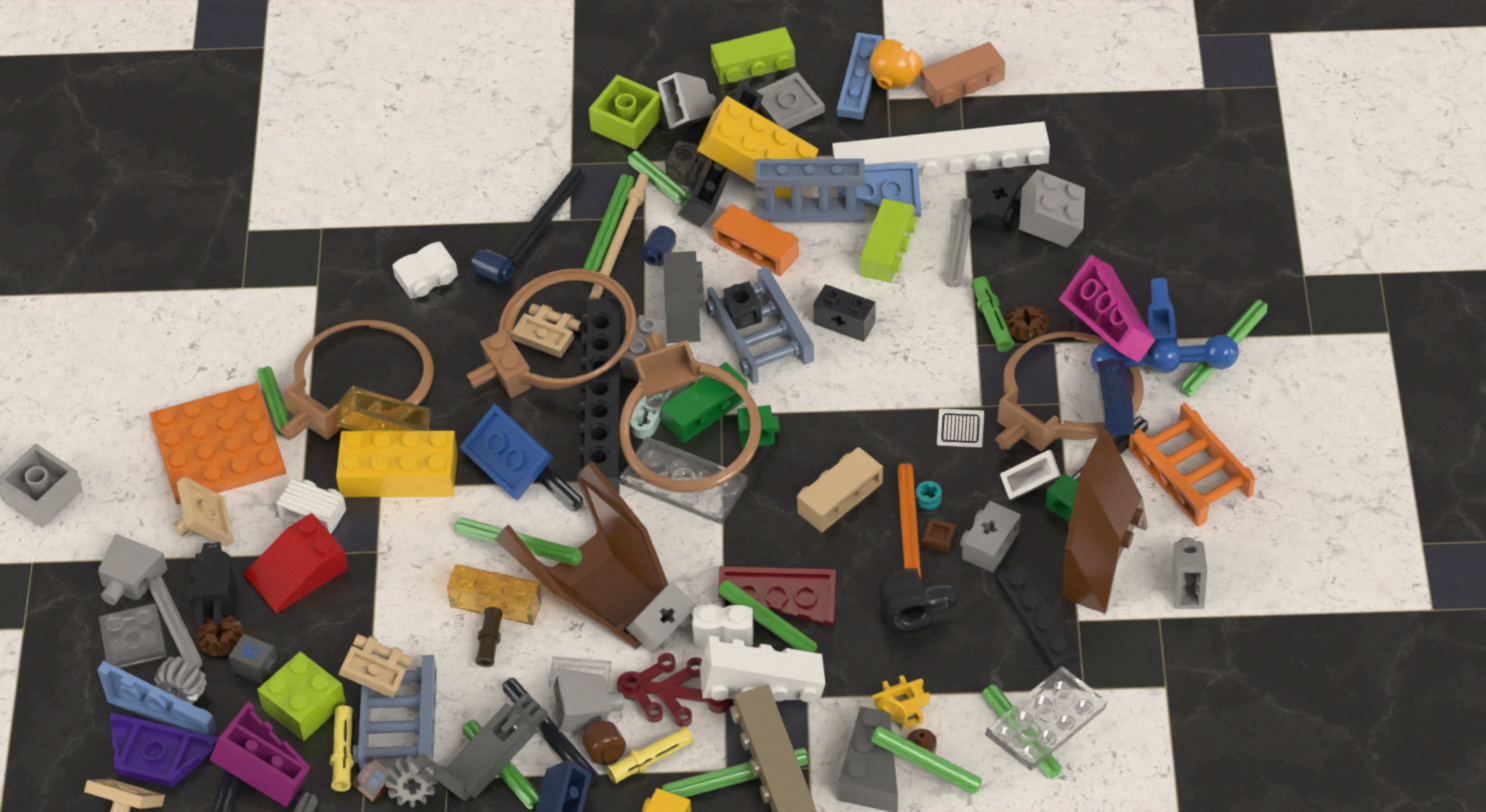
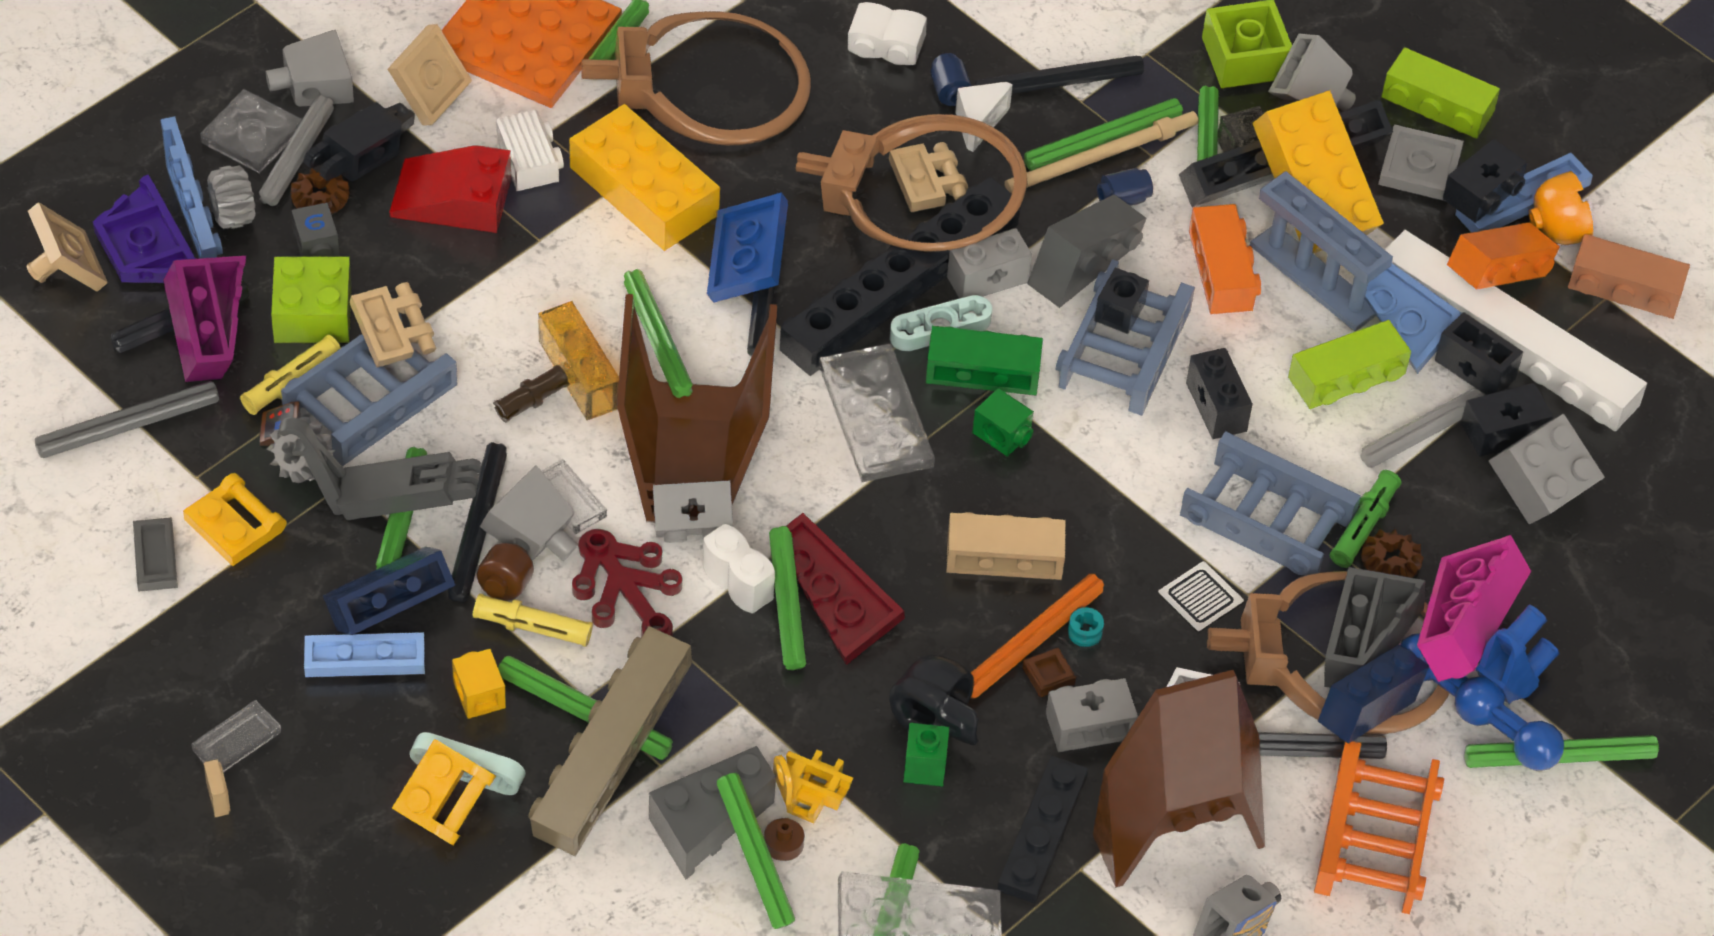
camera: 40 degrees right, 0 degrees up
clear yellow brick [337,386,431,431] -> none
medium nougat brick [620,332,761,493] -> none
white wedge [700,635,825,702] -> none
none -> green brick [903,723,950,787]
none -> white slope [955,82,1013,152]
none -> sand blue fence [1180,431,1361,576]
none -> dark grey wedge [1324,567,1426,688]
none -> black brick [1435,312,1523,395]
none -> black brick [1443,139,1527,223]
none -> orange brick [1447,222,1560,290]

